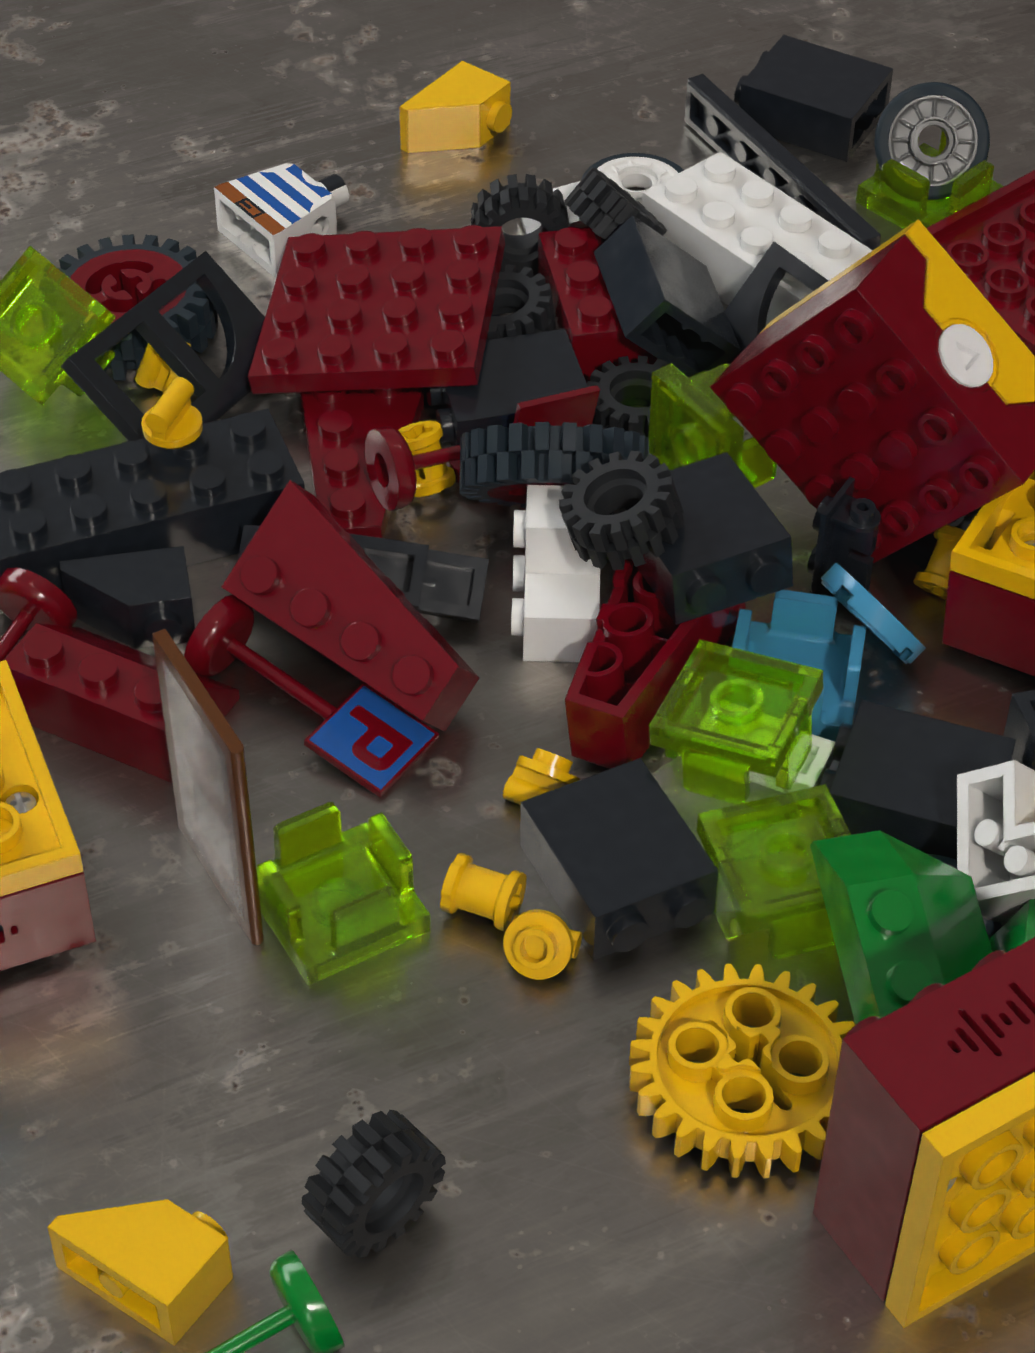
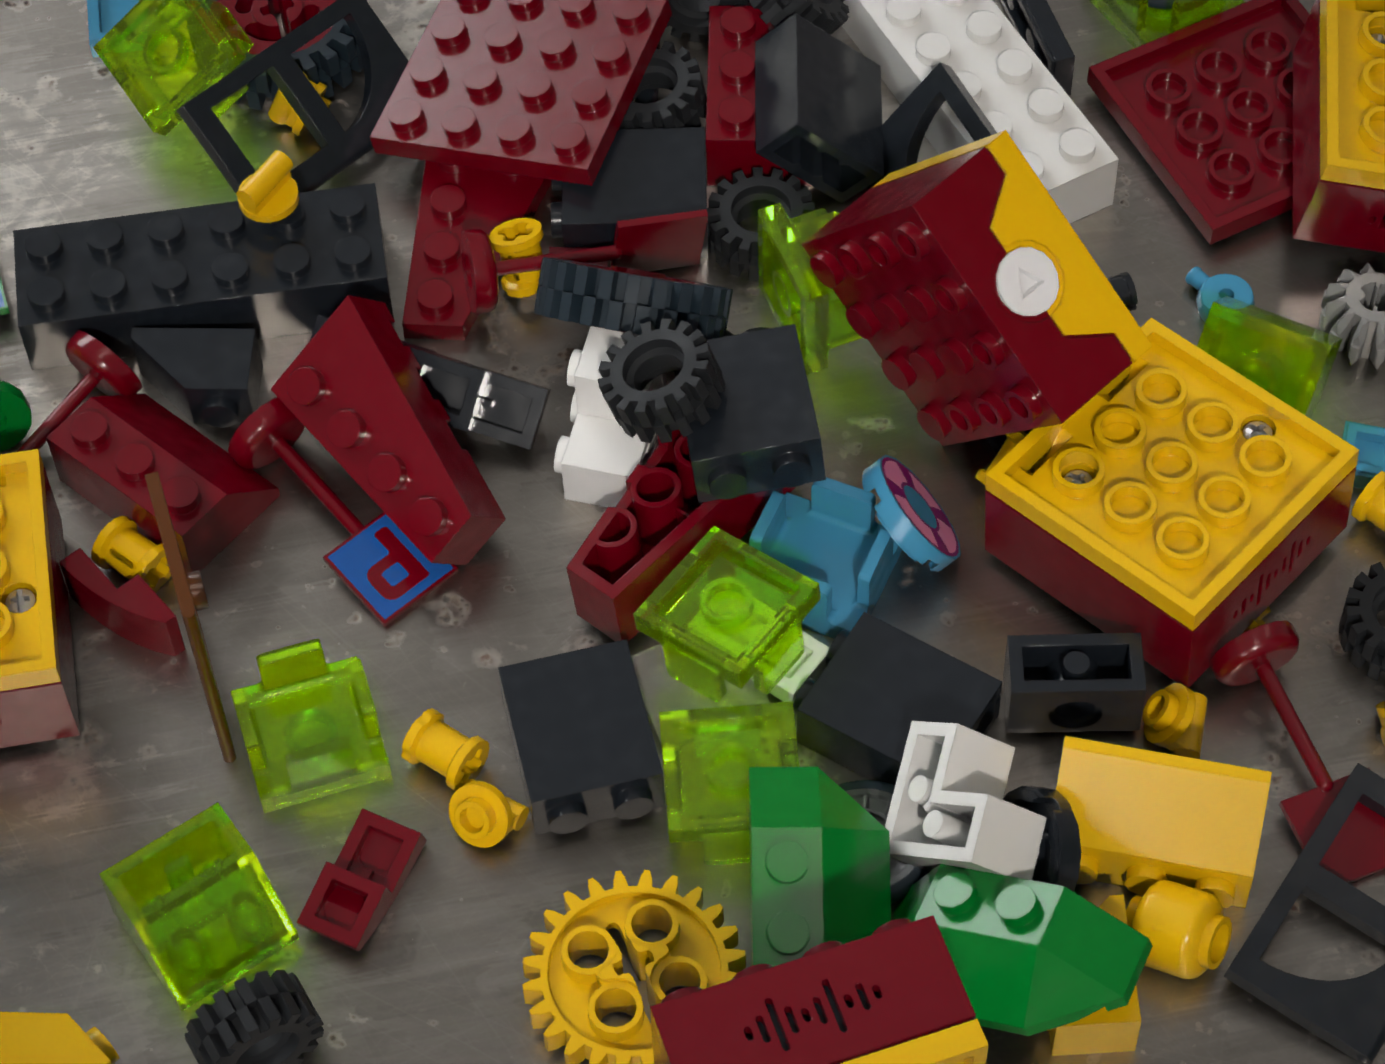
camera: 15 degrees right, 10 degrees up
yellow plate [503,748,580,805] -> none
black hinge [807,477,881,595] -> none
none -> dark red slope [59,548,186,657]
none -> yellow bush [91,516,171,593]
none -> clear neon green slope [99,802,299,1012]
none -> dark red slope [296,808,427,951]

